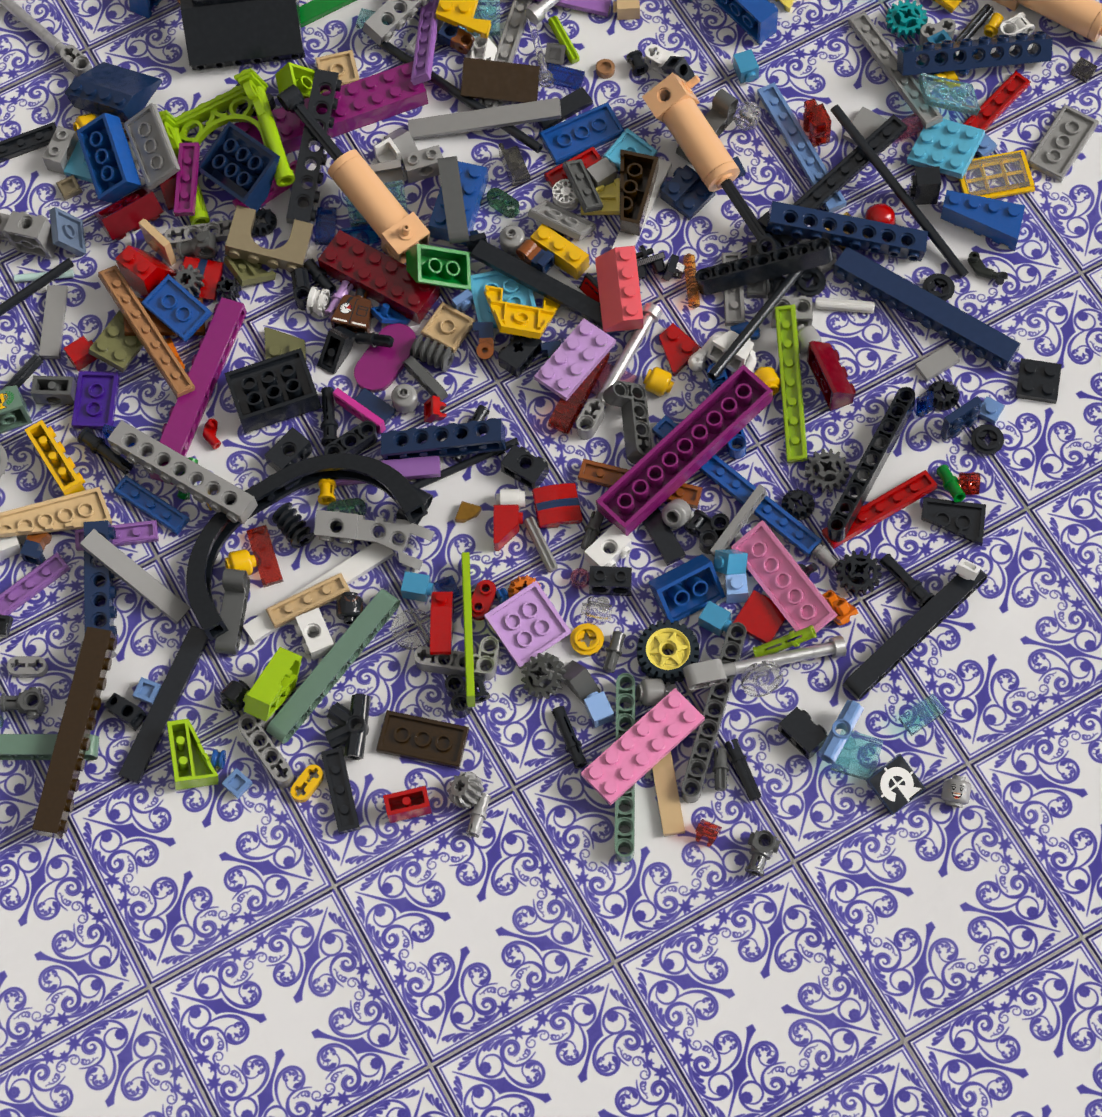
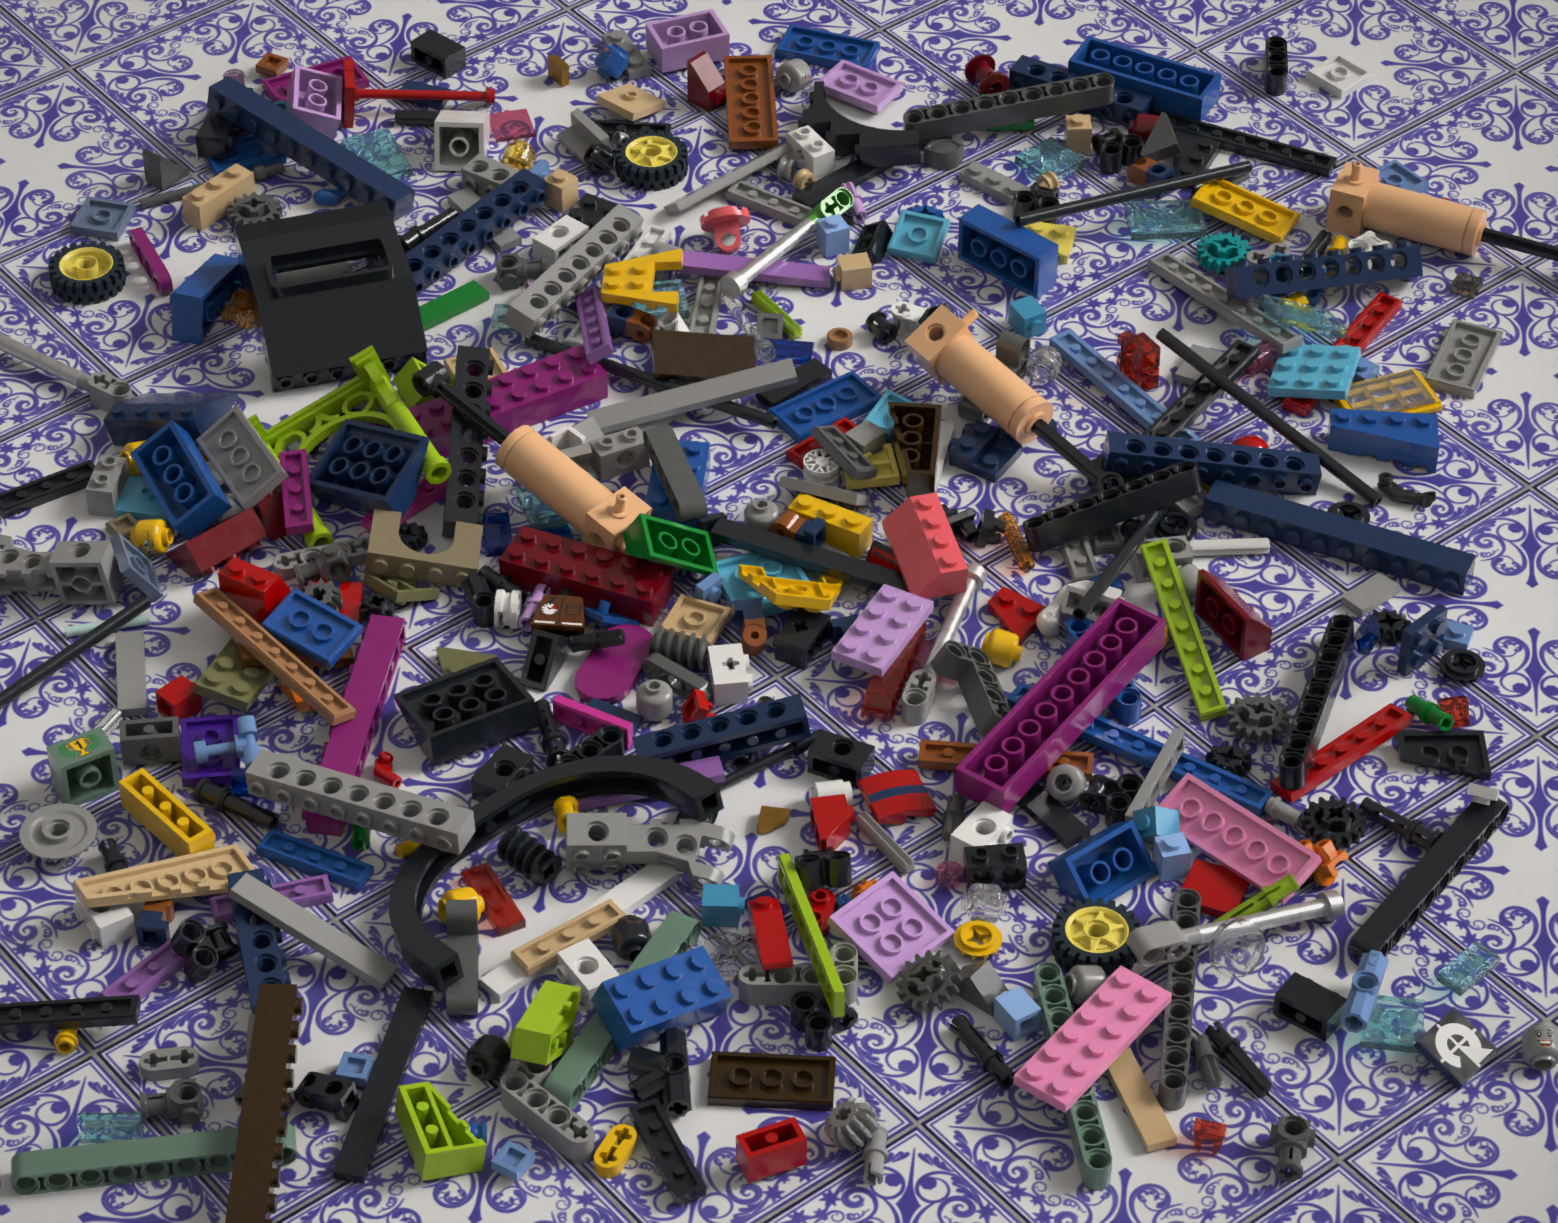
camera: 15 degrees left, 25 degrees down
tan plate [139,218,176,266] -> none
clear green beam [487,188,520,218] -> none
clear smoke panel [498,143,531,187] -> none
dark grey axle [603,631,626,673] -> none
dark azure brick [698,601,732,637] -> none
black brick [909,166,941,205] -> none
black plate [1015,358,1062,404] -> none
none -> black pin [98,838,129,873]
none -> yellow head [130,519,174,555]
none -> black piece [170,918,240,983]
none -> medium blue bar [193,715,261,770]
none -> blue brick [590,946,733,1051]
none -> white brick [708,643,753,705]
none -> black piece [794,846,852,891]

